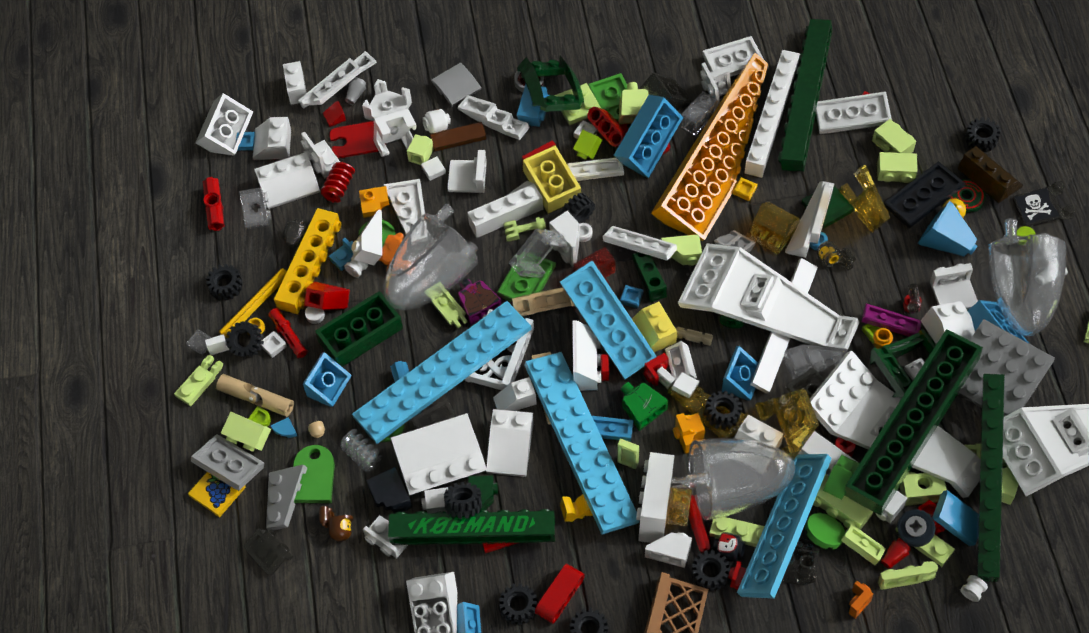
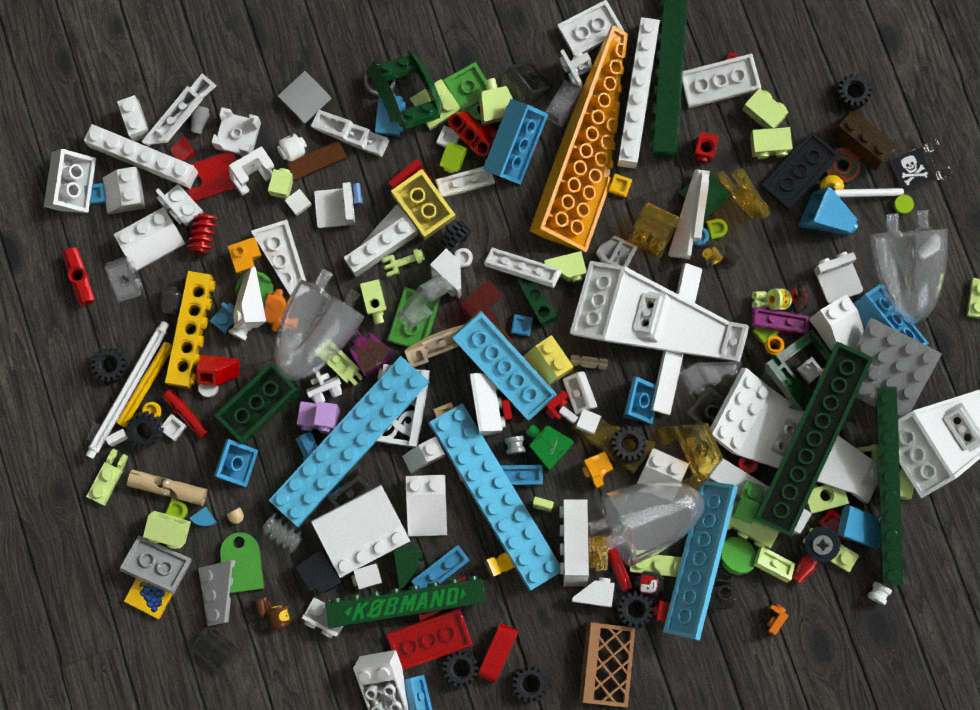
camera: 10 degrees left, 20 degrees up
black tyre [444,482,482,519] -> none
yellowish green hinge [878,561,938,590] -> none
none -> white brick [84,124,198,189]
none -> white piece [86,321,169,459]
none -> lavender brick [297,401,341,435]
none -> white hips [306,371,342,404]
none -> medium blue piece [353,183,363,206]
none -> yellowish green torso [360,279,387,325]
none -> red tile [386,608,473,670]
none -> dark azure plate [412,545,470,589]
none -> light grey wheel [504,436,526,455]
none -> red brick [693,132,719,163]
none -> lime tile [706,219,728,240]
none -> yellowish green piece [752,289,792,310]
none -> white bar [833,188,904,197]

